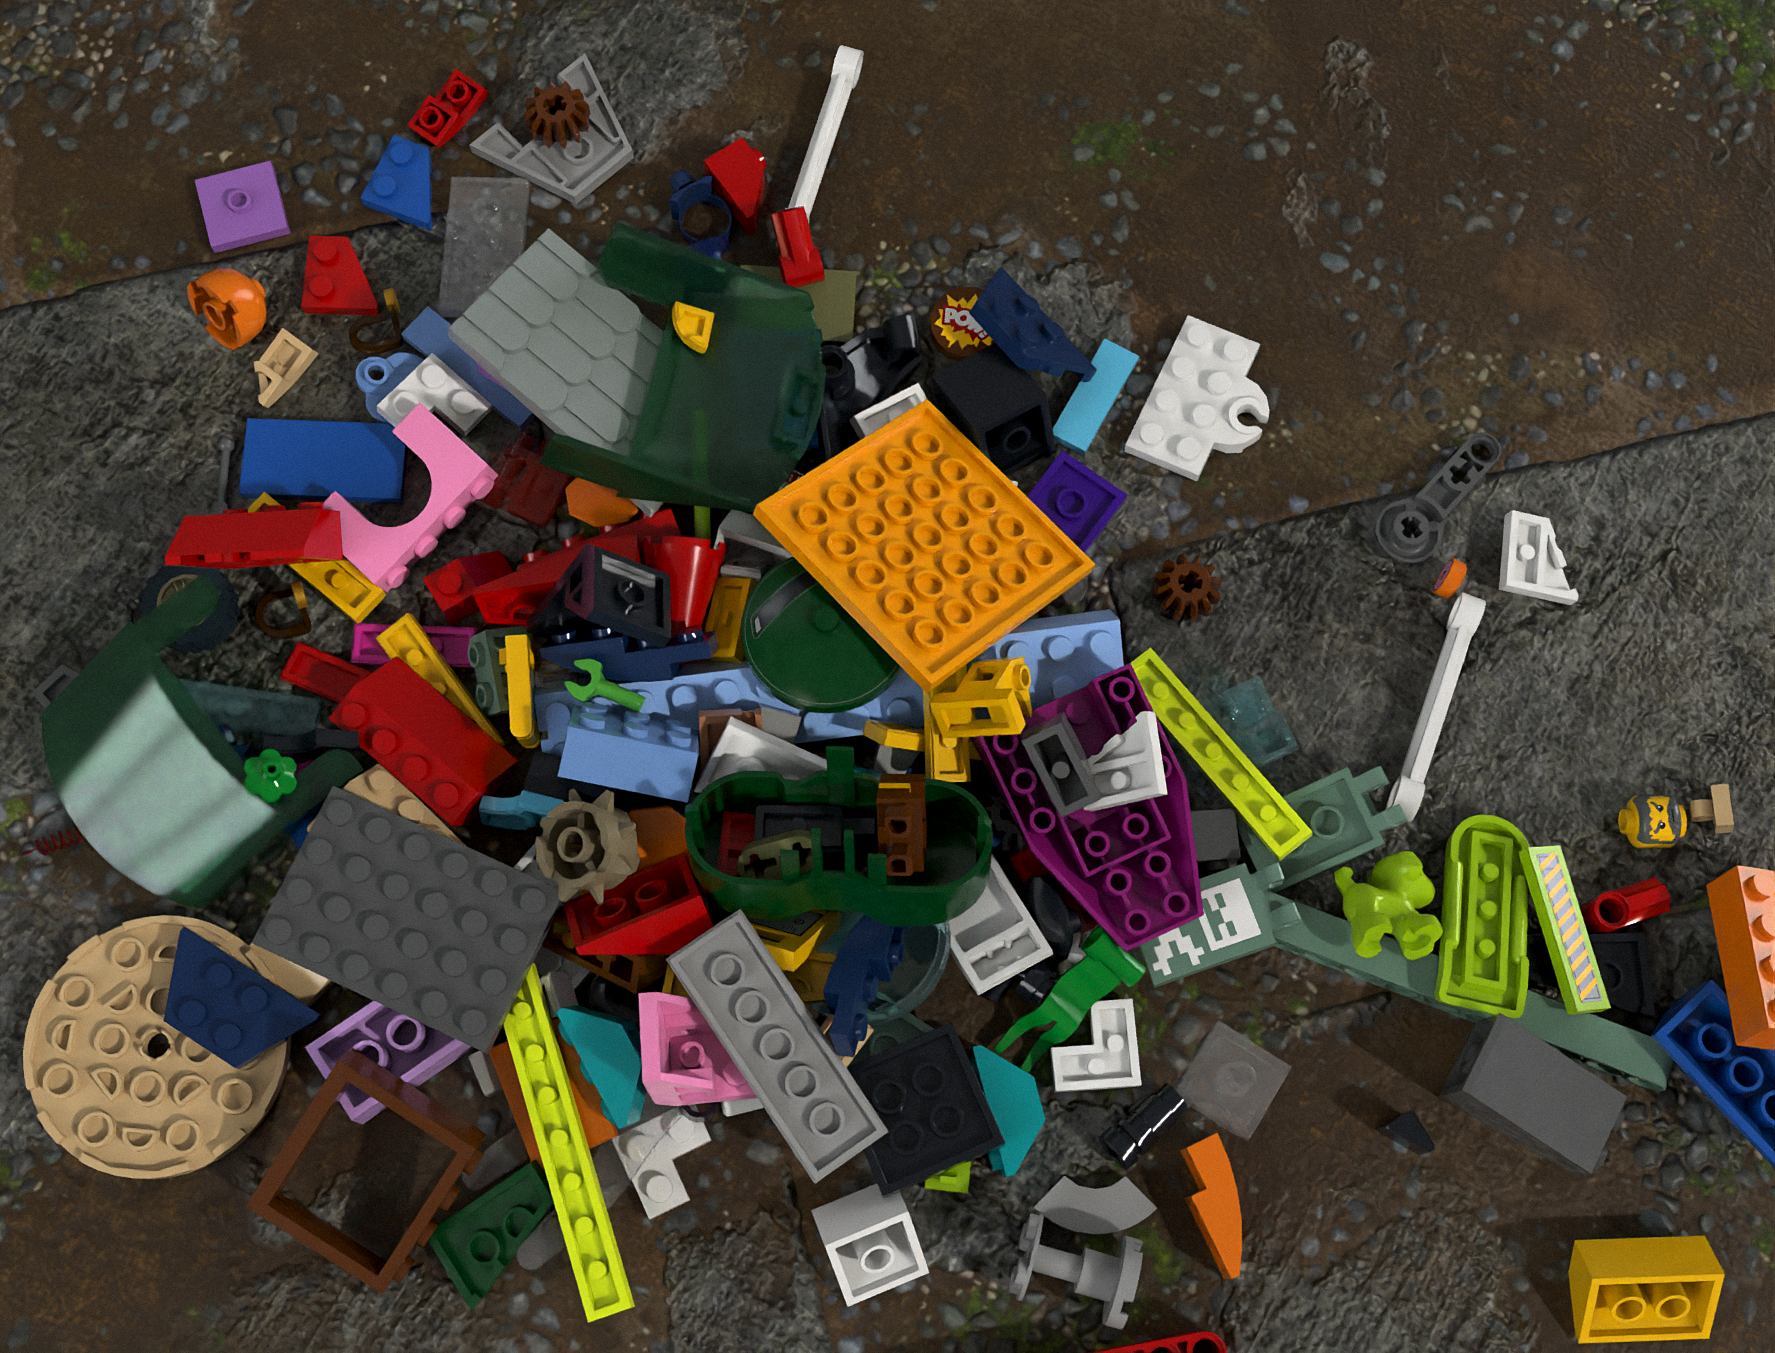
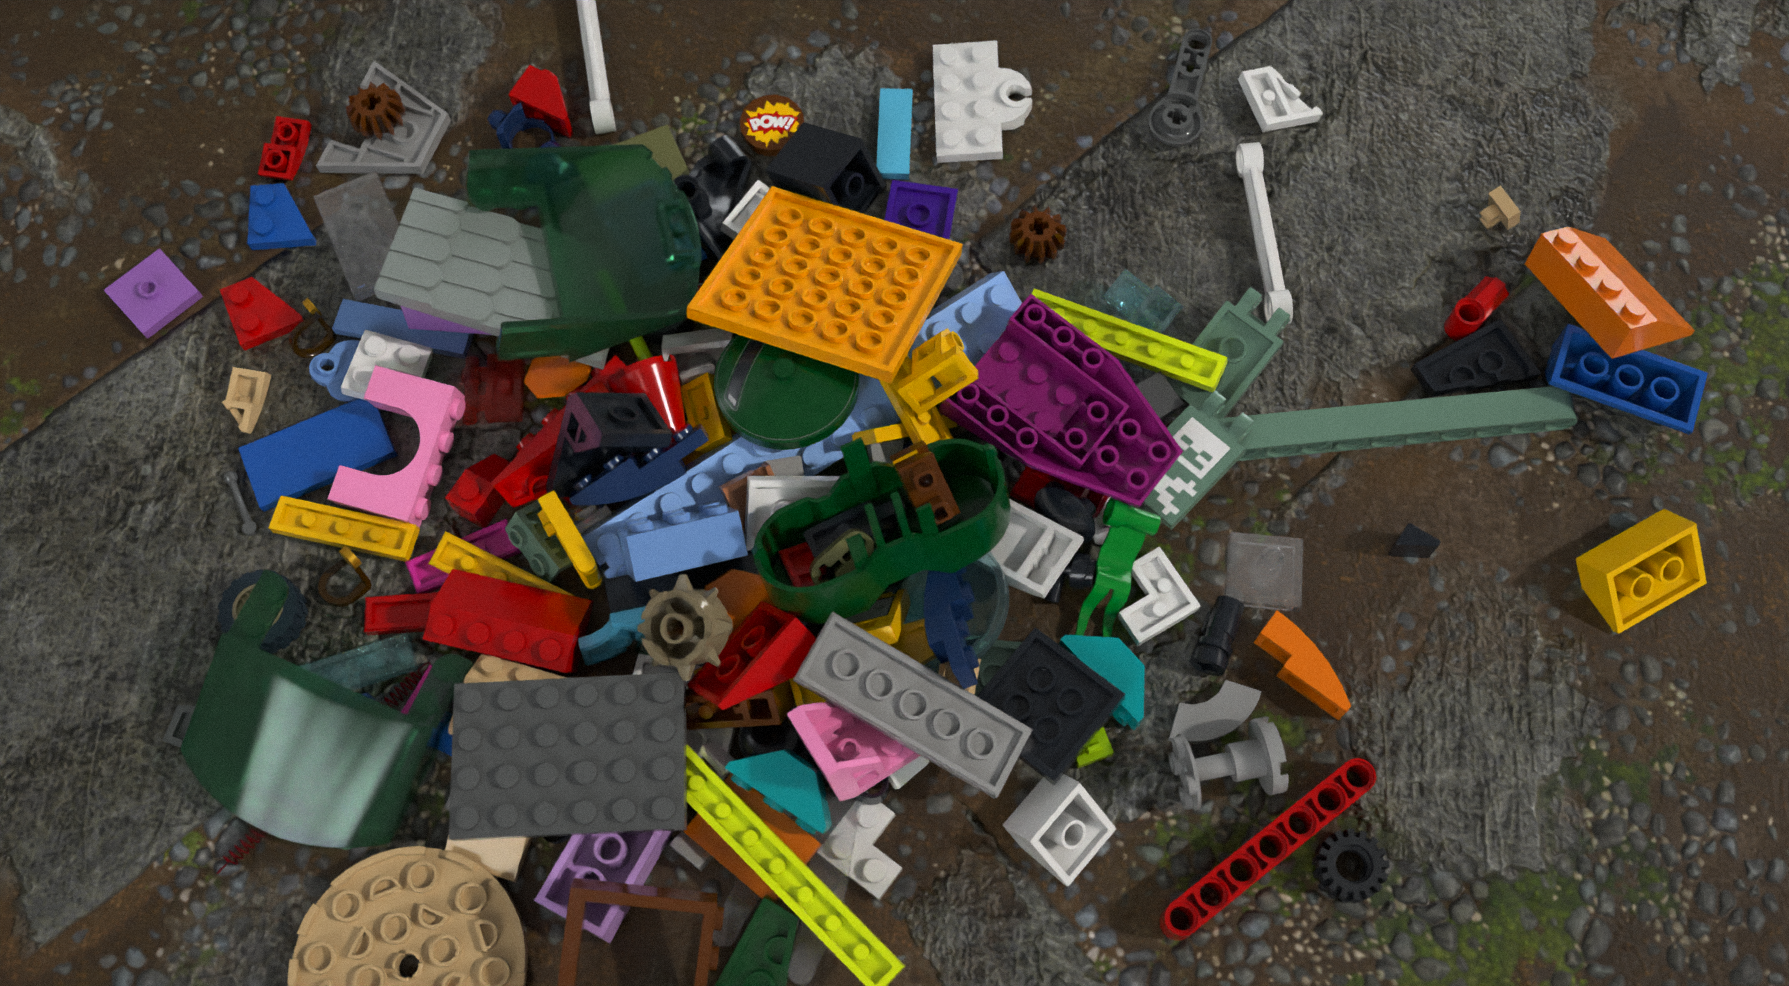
camera: 20 degrees left, 5 degrees down
dark blue wing [164,926,324,1069] -> none
red wedge [165,502,343,569] -> none
orange cylinder [187,268,266,350] -> none
green plant [244,749,297,803] -> none
black tile [254,728,359,764] -> none
bright green bar [564,659,646,713] -> none
yellow tile [672,301,715,354] -> none
red piece [770,206,825,290] -> none
dark blue wing [969,268,1097,382] -> none
dark grey slope [1022,712,1101,818] -> none
white wing [1083,711,1167,811] -> none
lime animal [1335,851,1443,960] -> none
orange tile [1433,557,1467,599] -> none
lime piece [1434,814,1530,1019] -> none
dark grey slope [1438,1013,1627,1176] -> none
tile [1518,845,1611,1015] -> none
head [1618,795,1687,848] -> none

